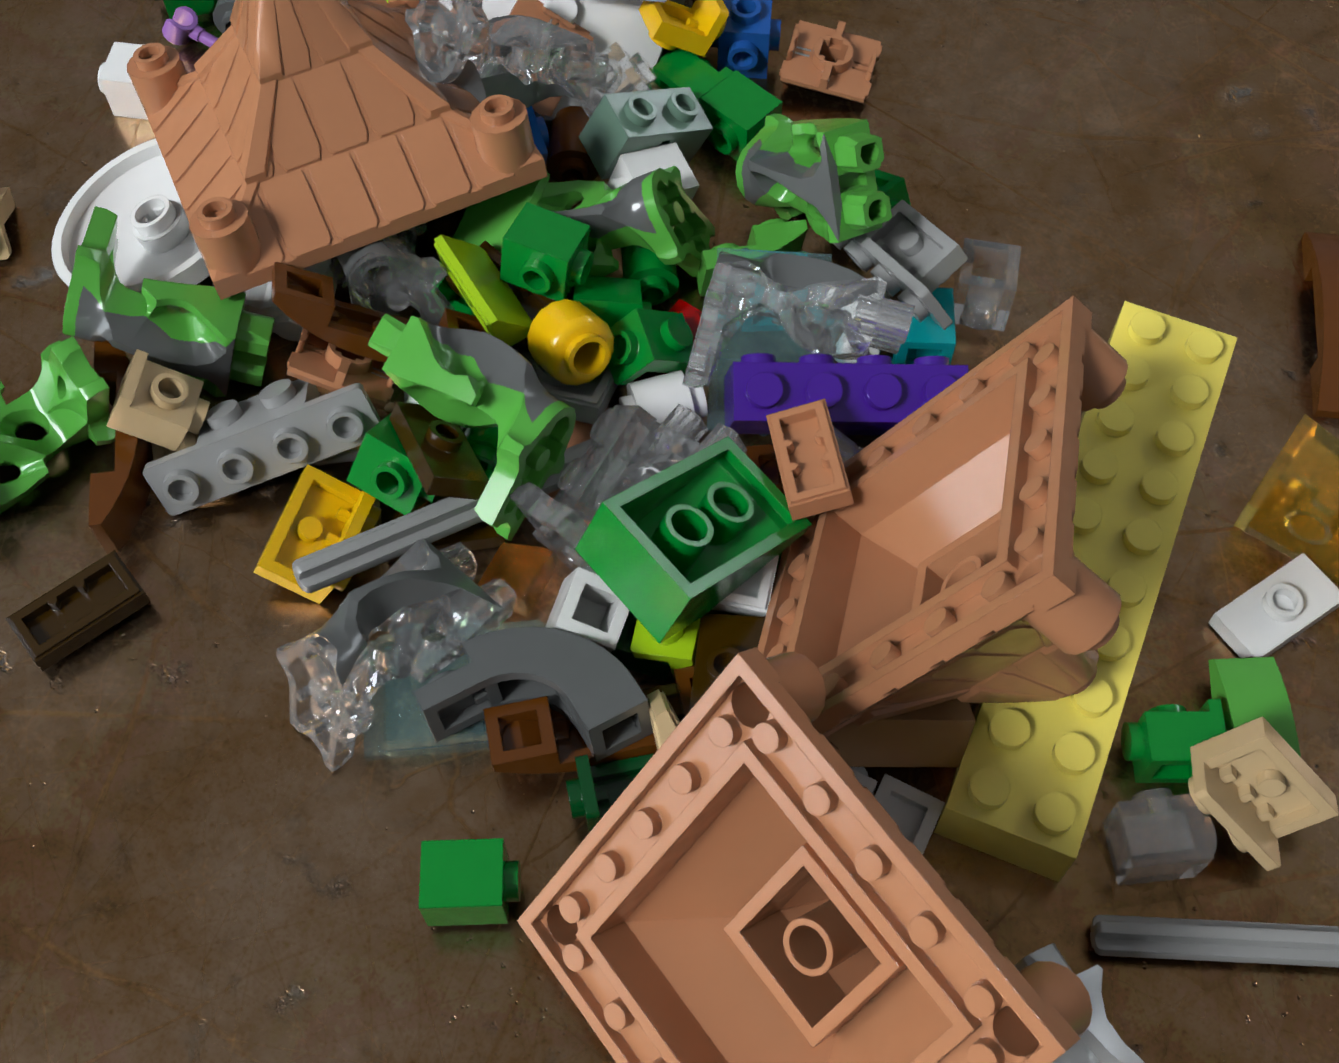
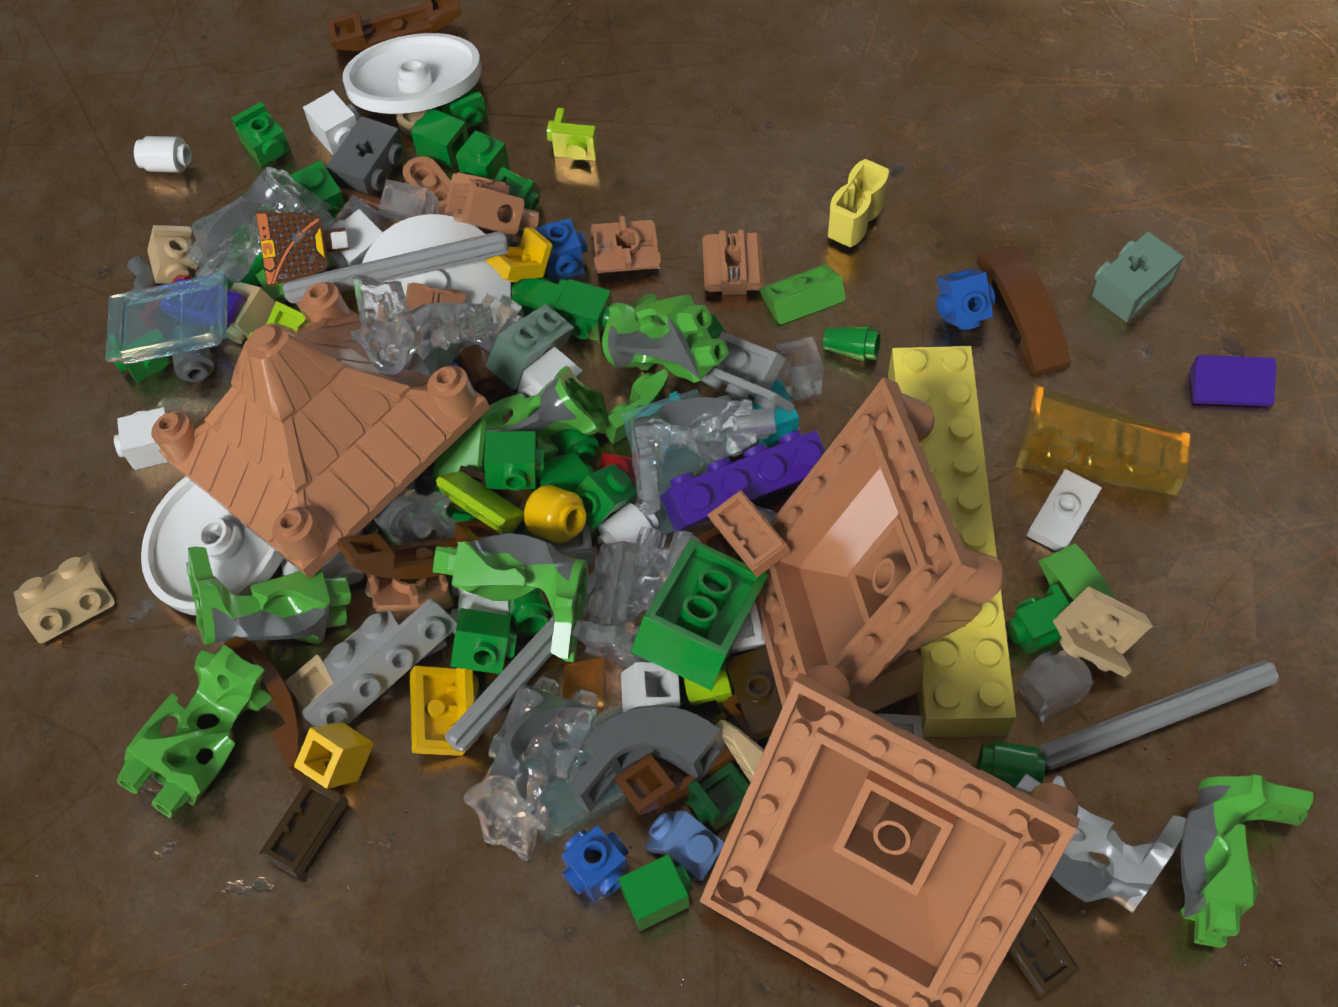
camera: 20 degrees left, 0 degrees up
tan brick [106,349,210,451] -> none
medium lavender hand [162,6,218,47] -> none
dark brown plate [389,401,489,500] -> none
none -> yellow brick [294,722,374,789]
none -> blue brick [561,825,629,903]
none -> medium blue bracket [645,811,725,881]
none -> nougat piece [702,230,764,296]
none -> bright green slope [760,264,846,324]
none -> green cone [823,325,881,363]
none -> light yellow brick [828,159,889,247]
none -> blue brick [936,268,995,330]
none -> green brick [977,740,1045,789]

